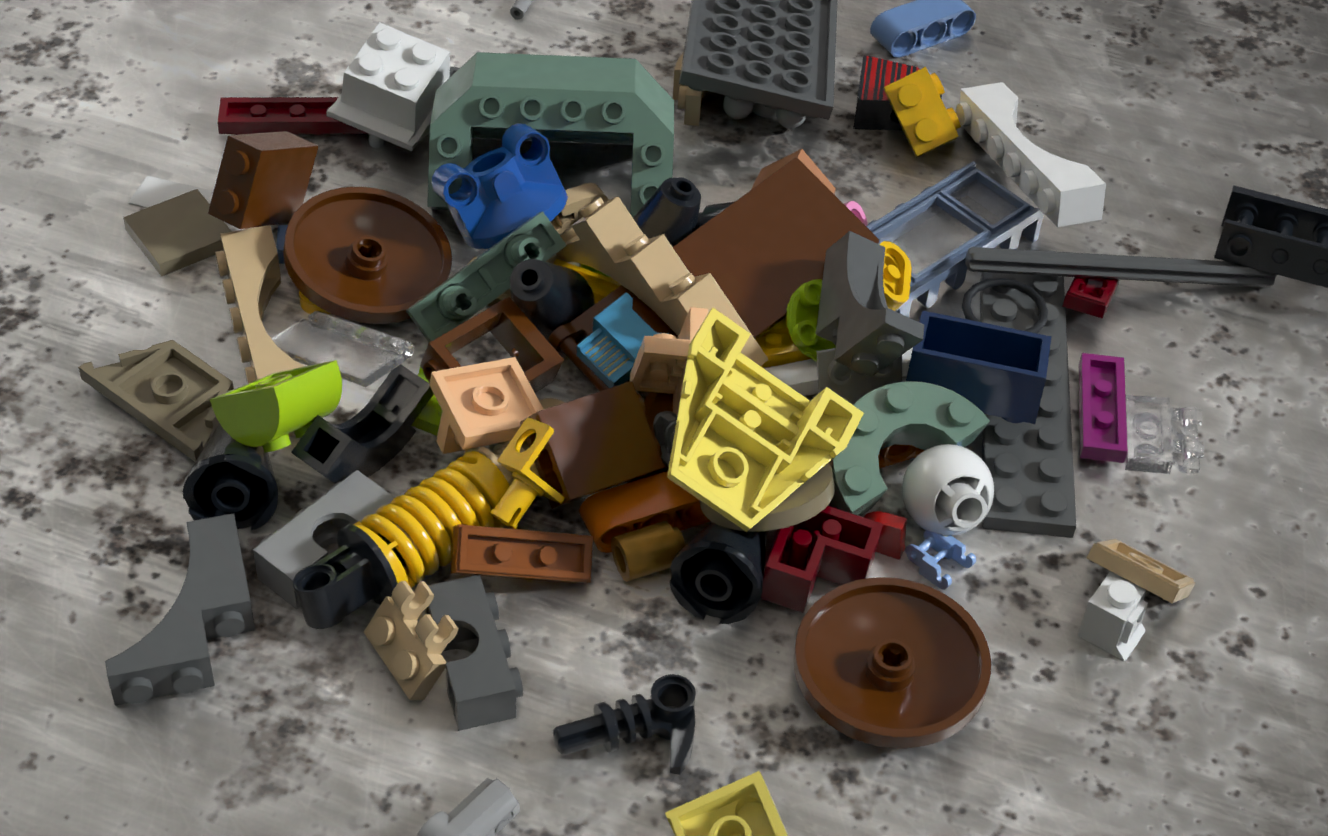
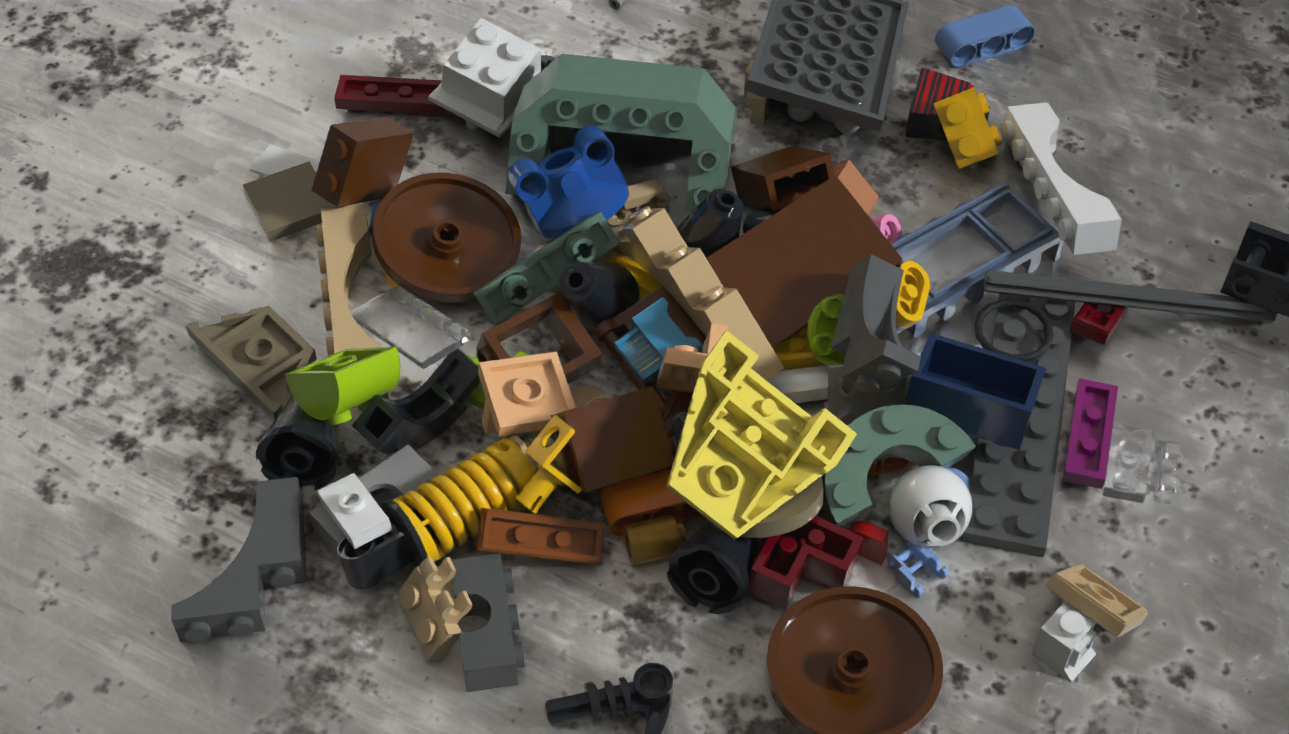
camera: 10 degrees right, 5 degrees up
none -> white plate [317,473,393,549]
none -> reddish brown brick [730,145,835,211]

